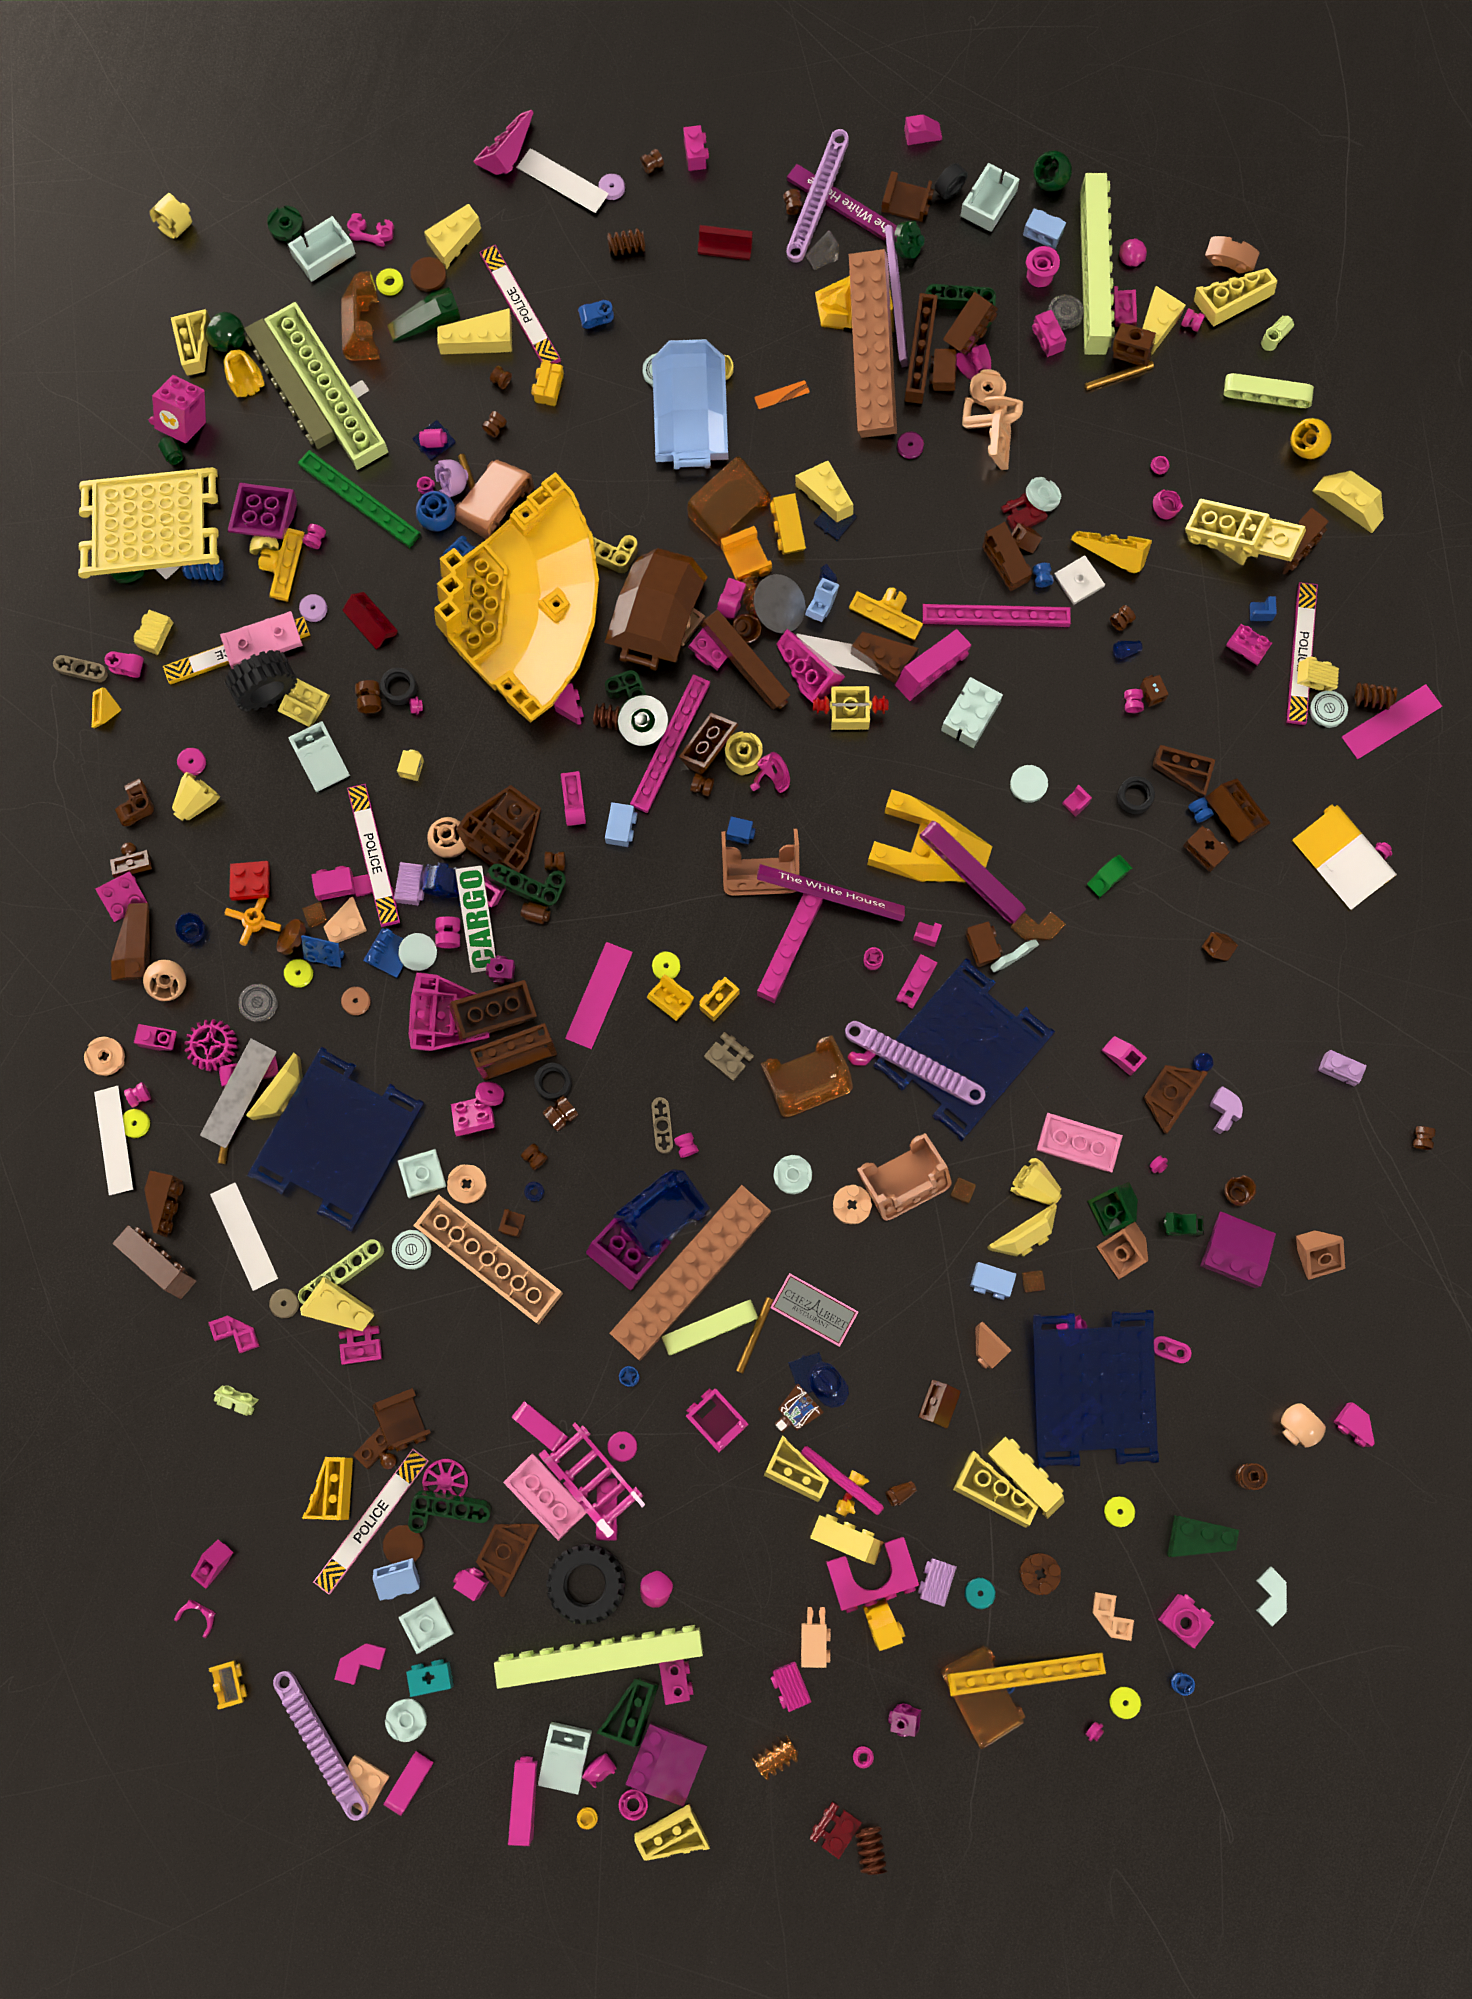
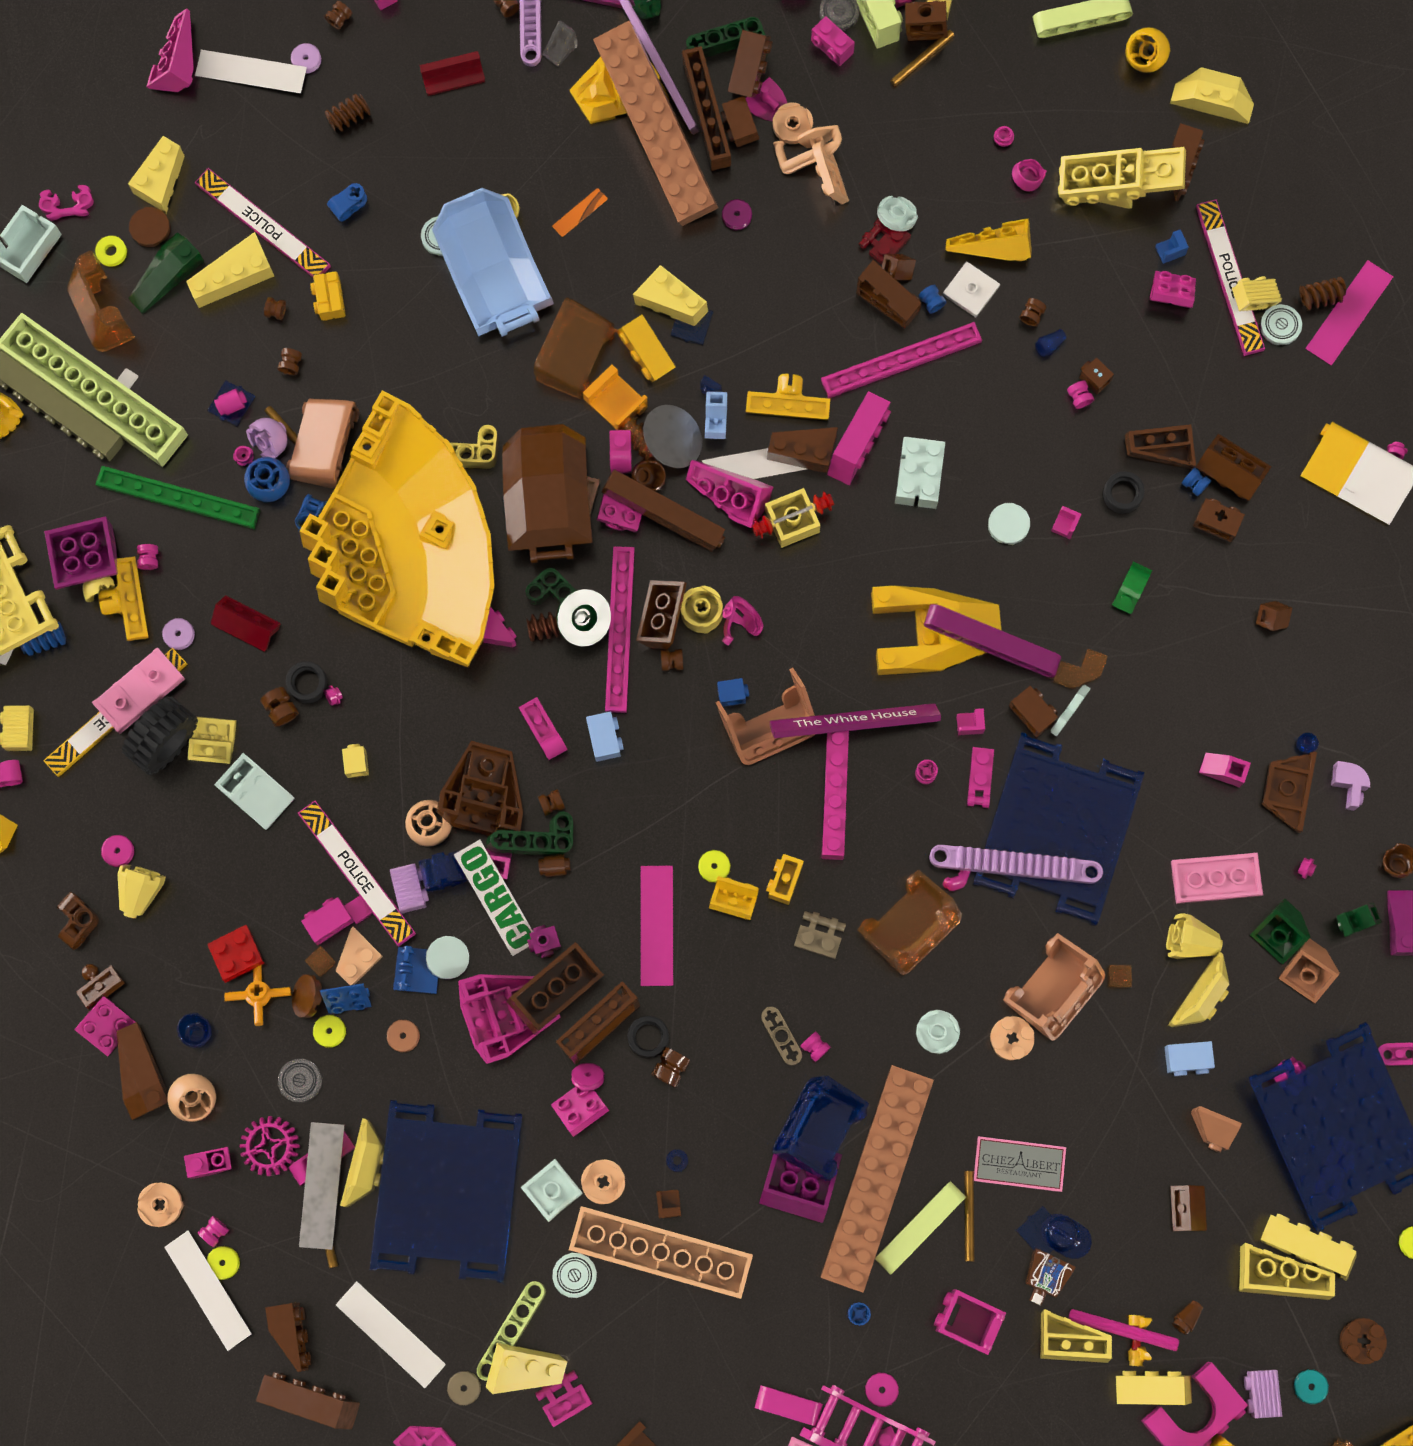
camera: 20 degrees left, 0 degrees up
dark pink wheel [435,916,460,948] -> none
reddish brown wheel [521,1143,548,1170] -> none
clear orange plate [1022,1270,1045,1293] -> none

